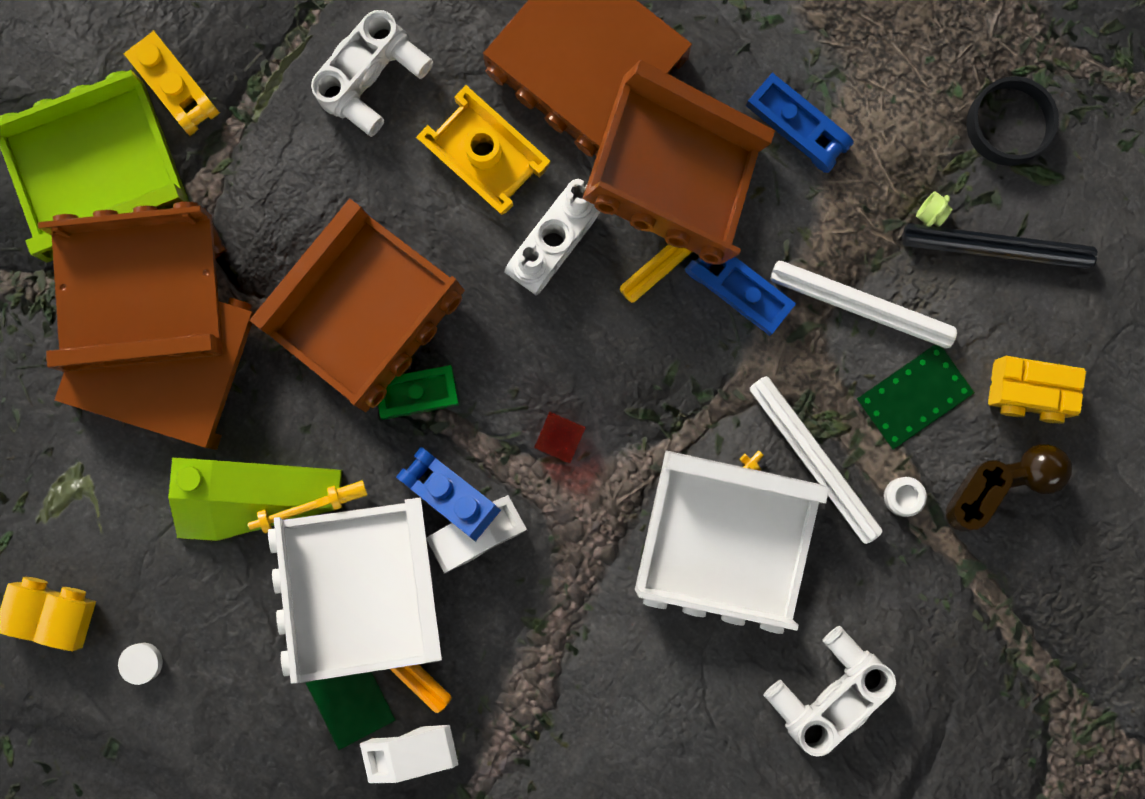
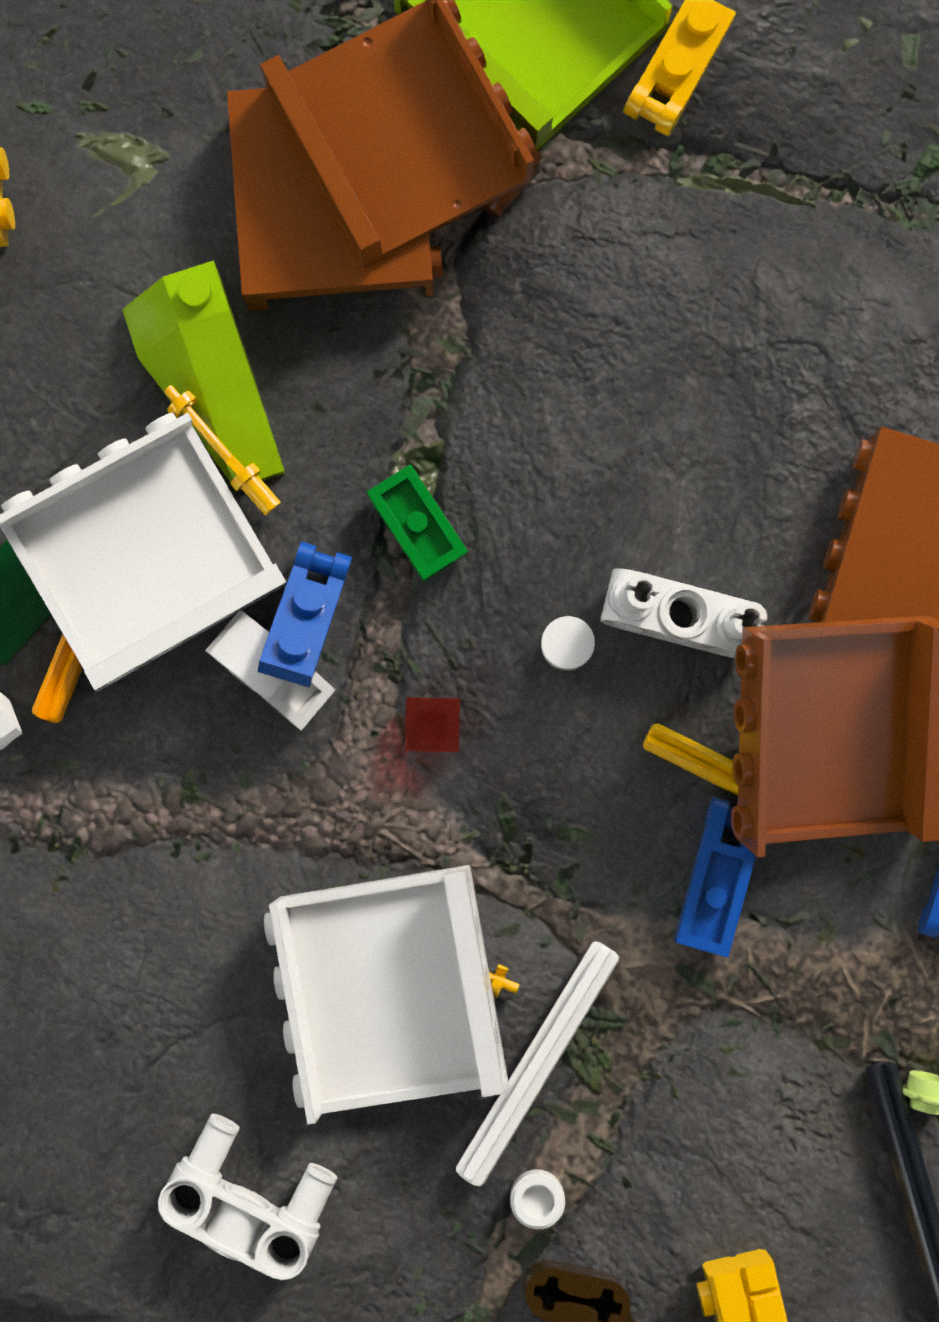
camera: 65 degrees right, 0 degrees up
dark orange panel [249,198,465,413] -> none
white piece [311,10,433,137] -> none
yellow piece [416,85,551,215] -> none
white axle [771,261,957,348] -> none
dark green sticker [857,344,975,450] -> none
none -> white tile [541,616,595,671]

